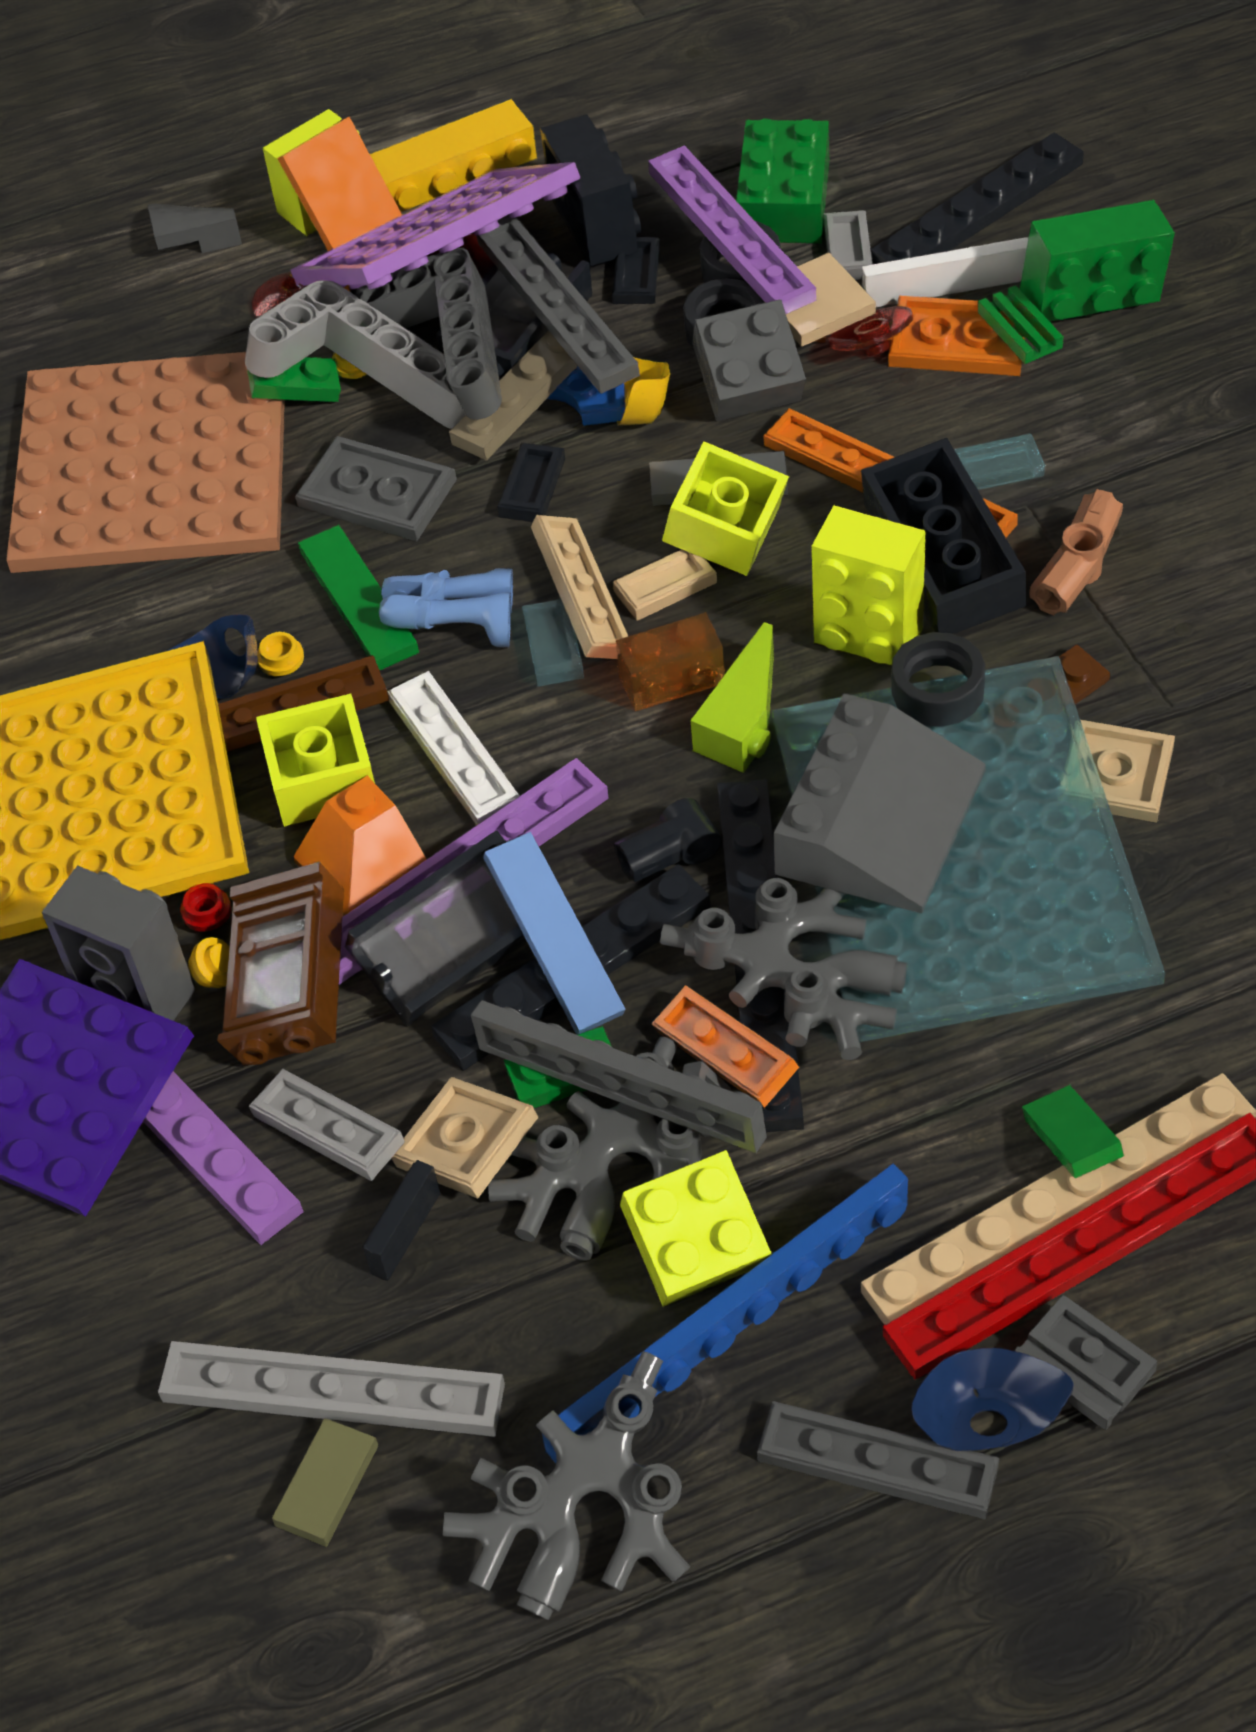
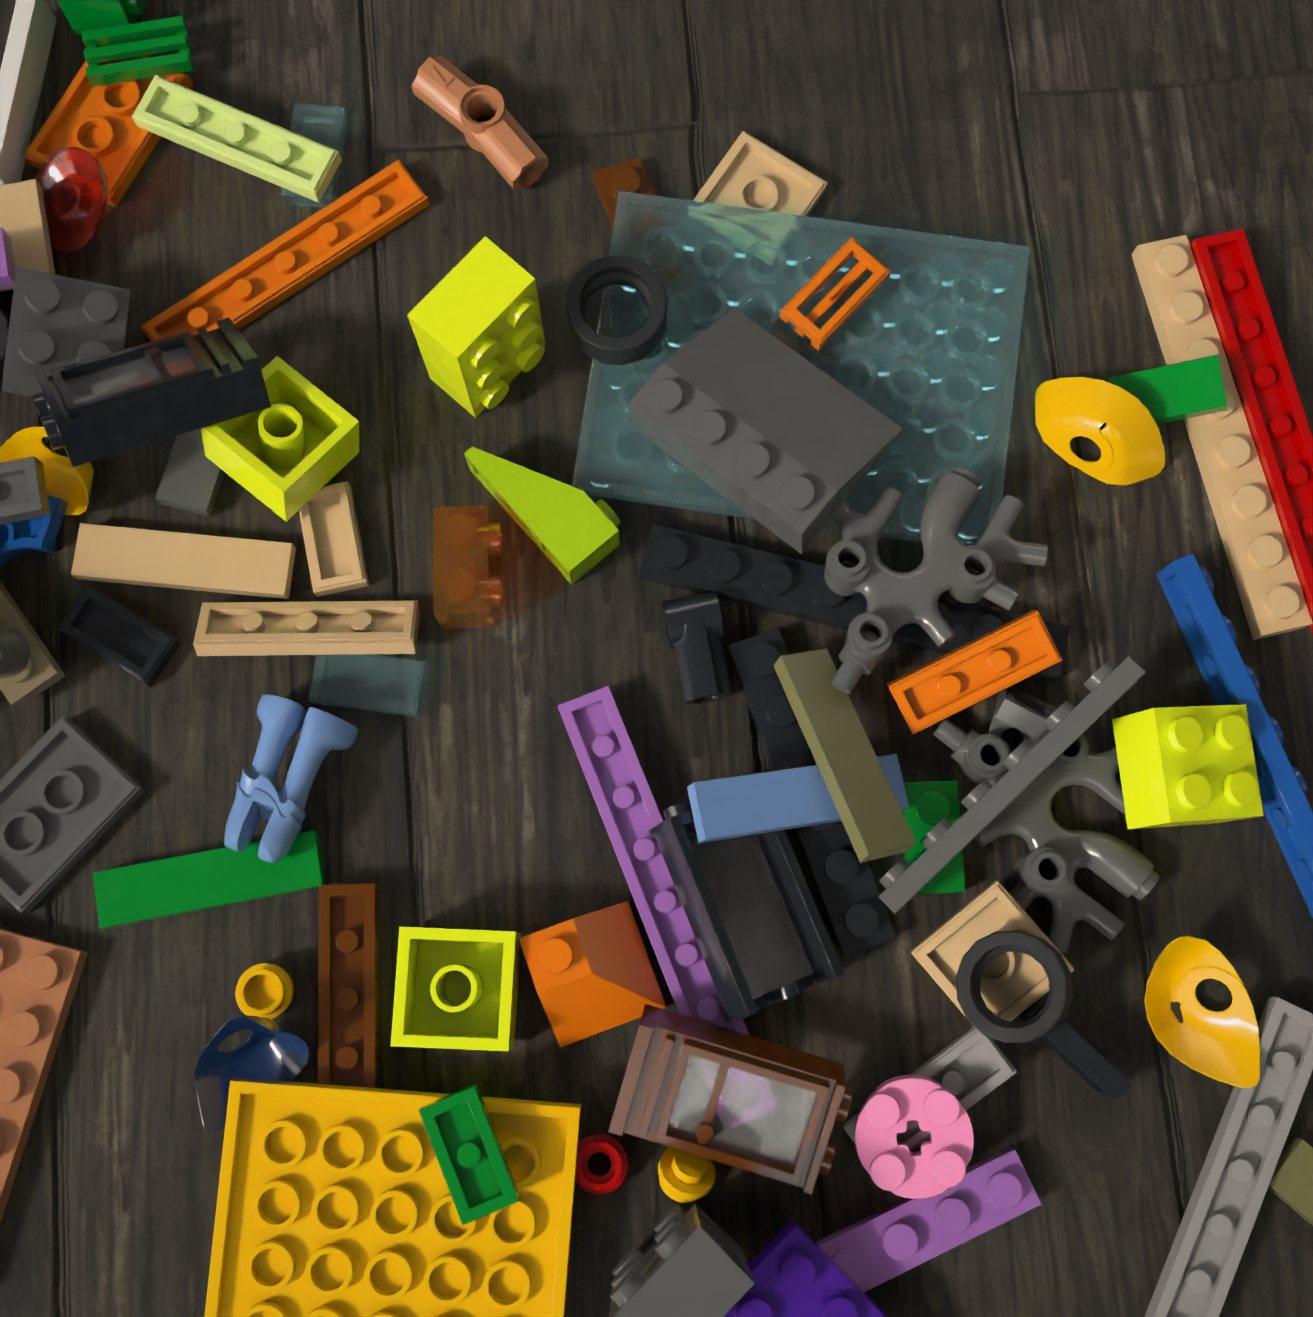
camera: 80 degrees left, 25 degrees up
white tile [387,671,519,825] -> none
black brick [861,437,1026,634] -> none
none -> black door [31,318,271,467]
none -> tan tile [71,523,296,599]
none -> yellowish green tile [132,75,342,203]
none -> green plate [419,1083,521,1225]
none -> olive tile [773,648,916,863]
none -> orange tile [779,237,891,351]
none -> bright pink plate [855,1075,974,1199]
none -> black tyre [956,930,1073,1043]
none -> yellow piece [1035,377,1165,486]
none -> yellow piece [1144,936,1260,1088]

